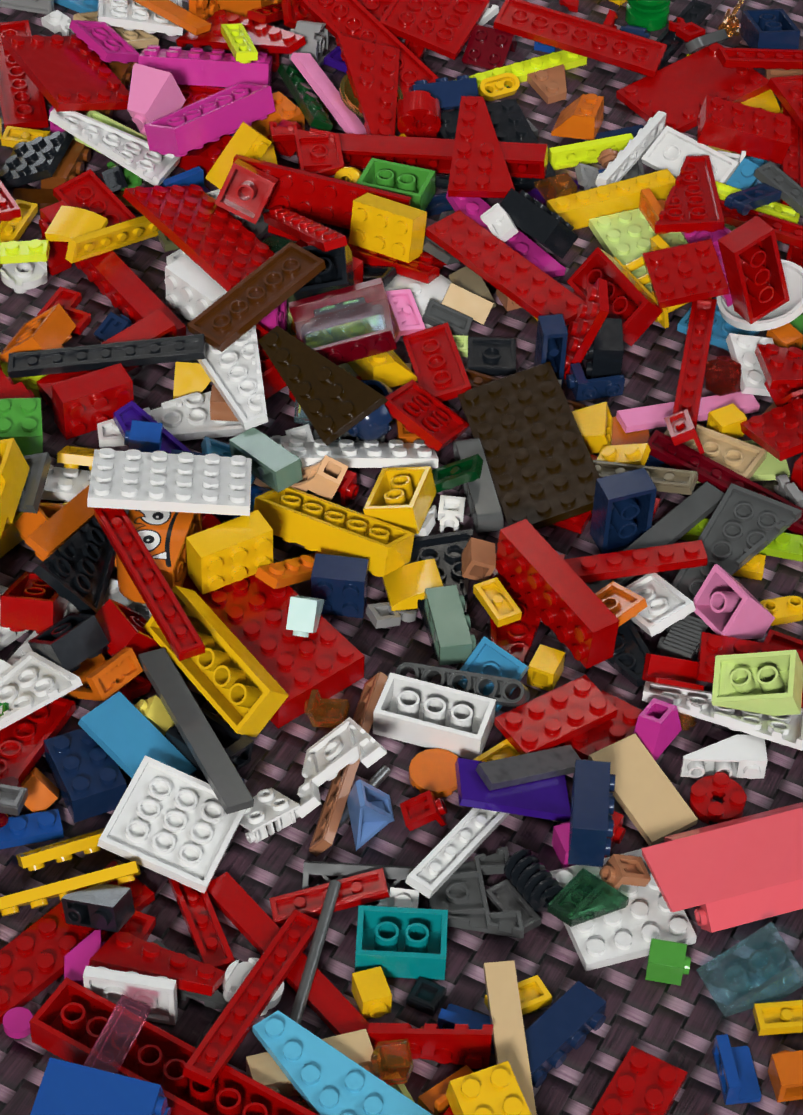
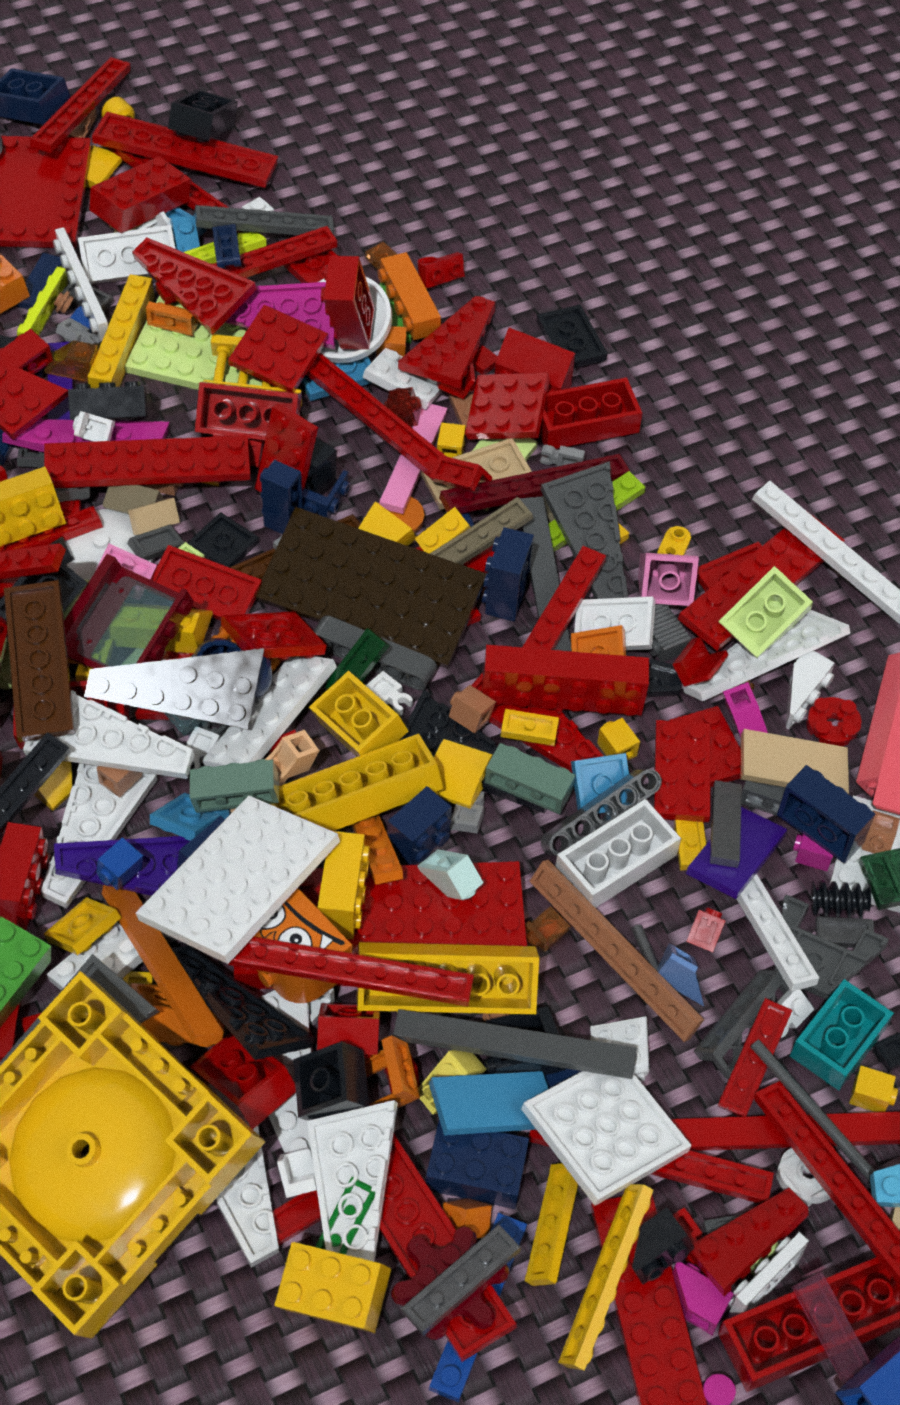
camera: 55 degrees left, 10 degrees up
white wing [294,717,387,818] -> none
orange tile [408,748,459,798] -> none

